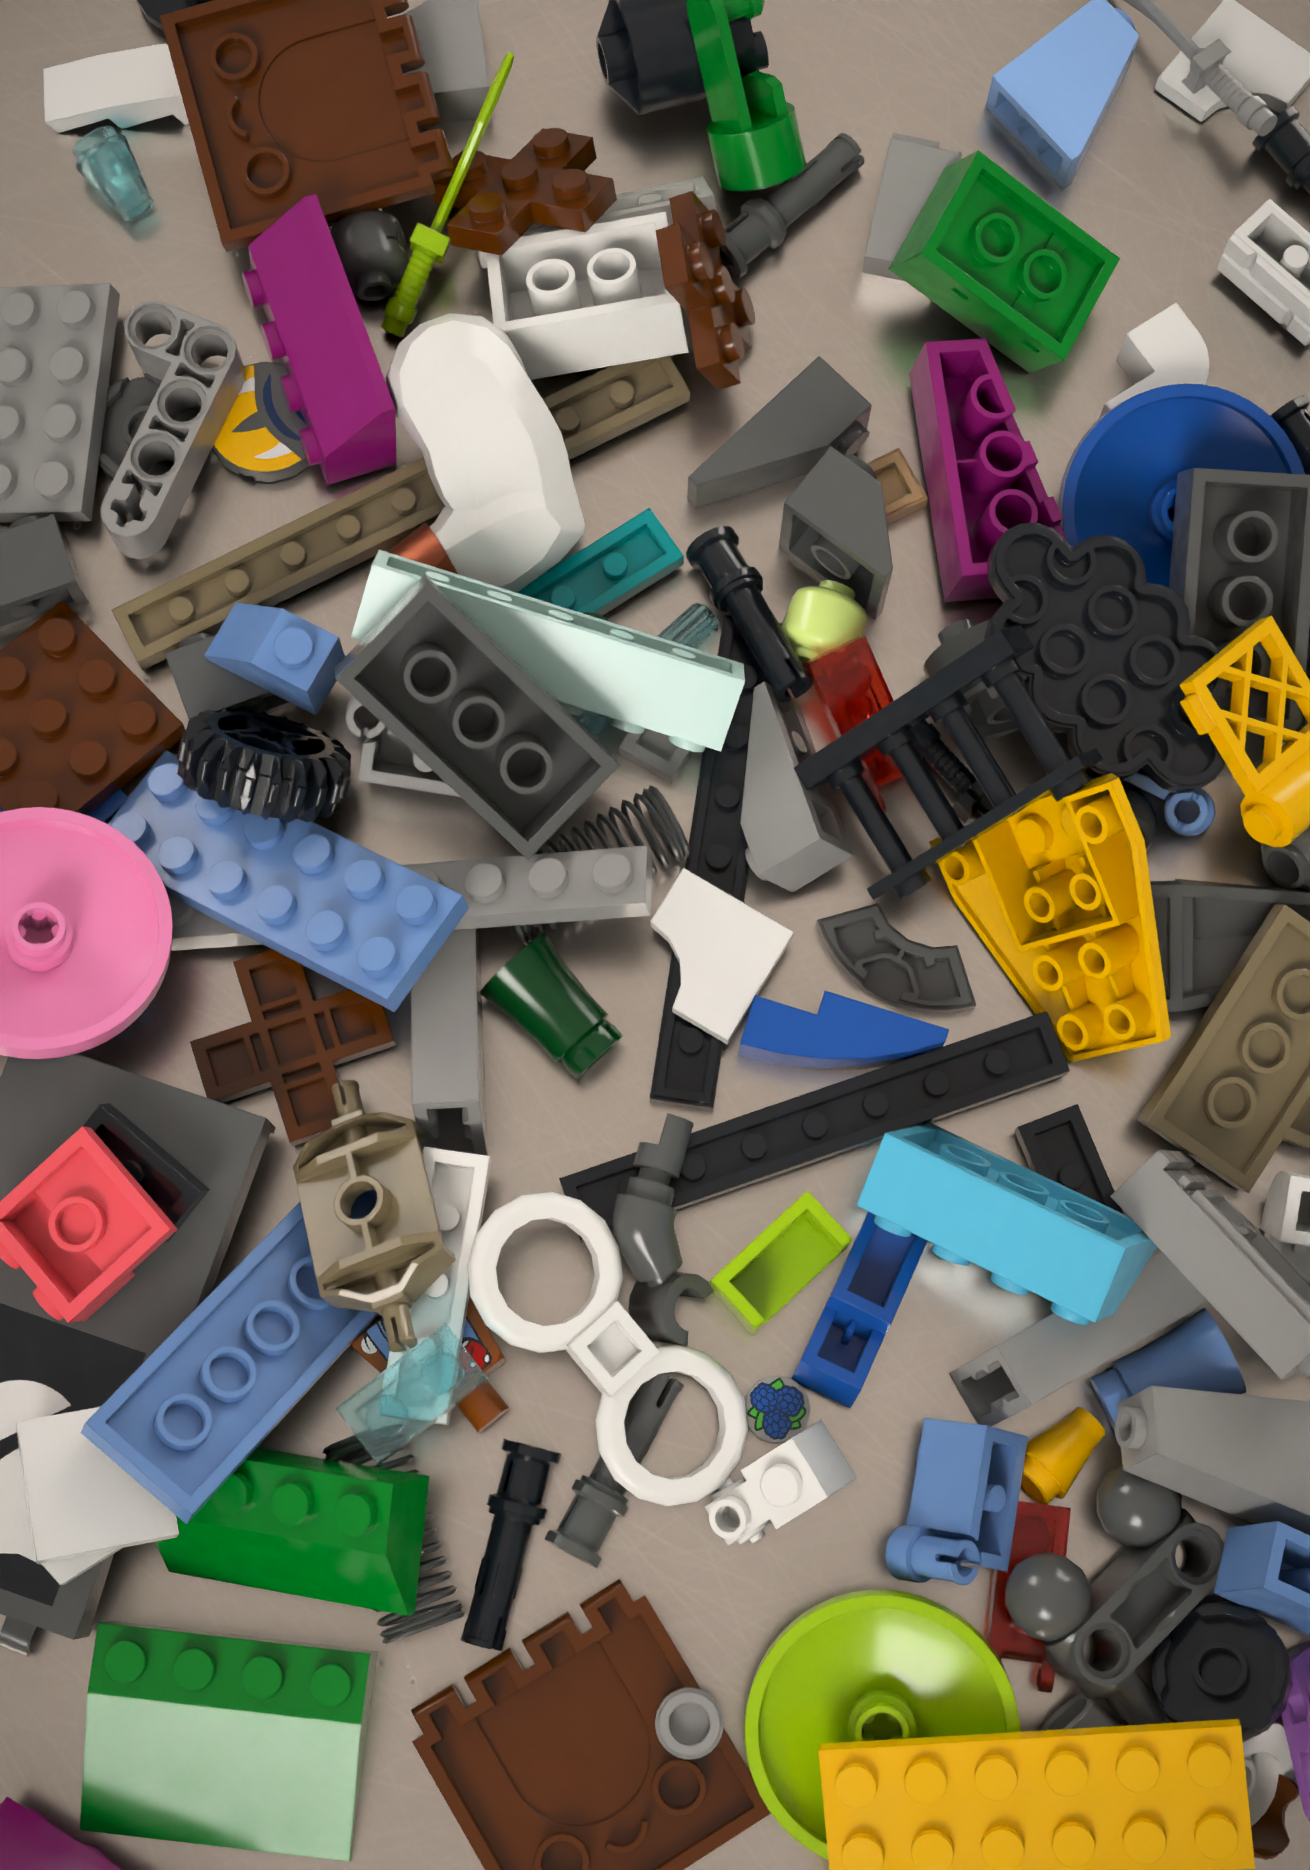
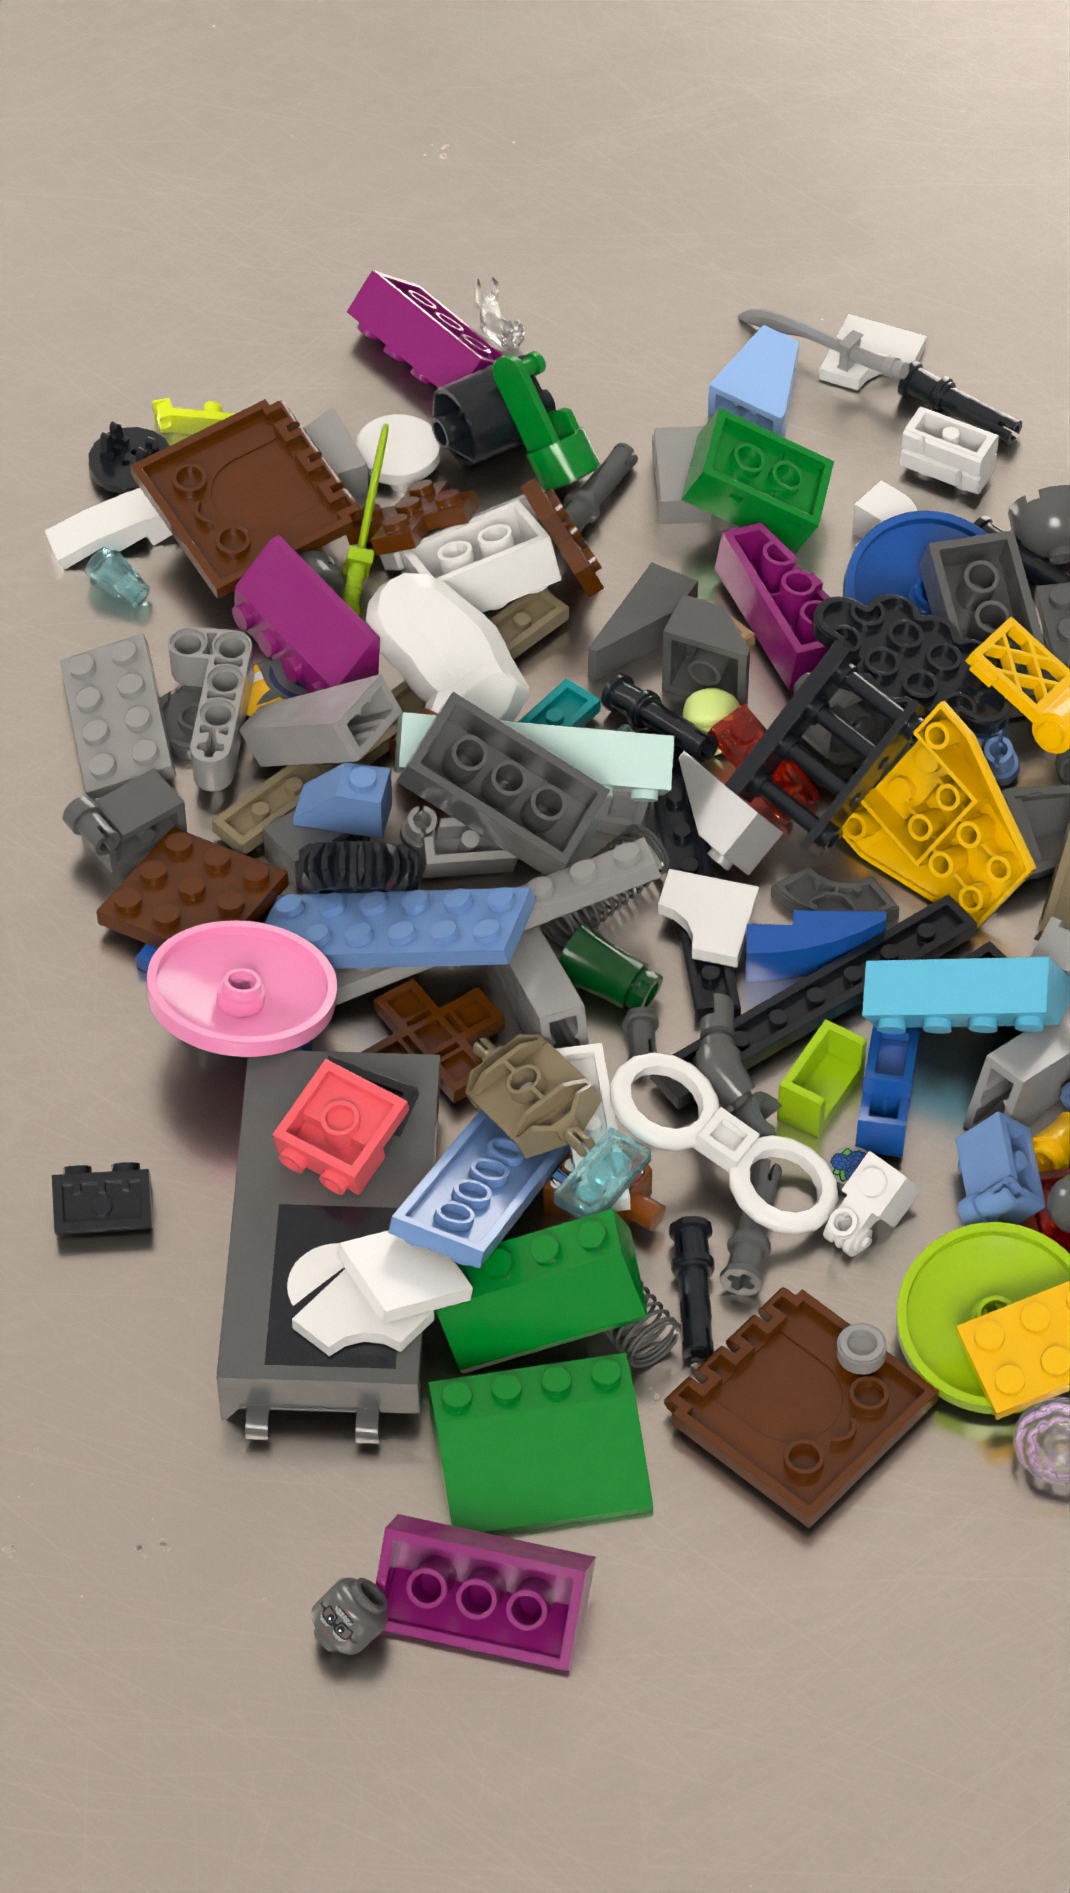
camera: 15 degrees left, 25 degrees down
none -> light grey slope [239,674,402,767]
none -> white tile [355,414,441,492]
none -> dark grey pin [622,1007,659,1060]

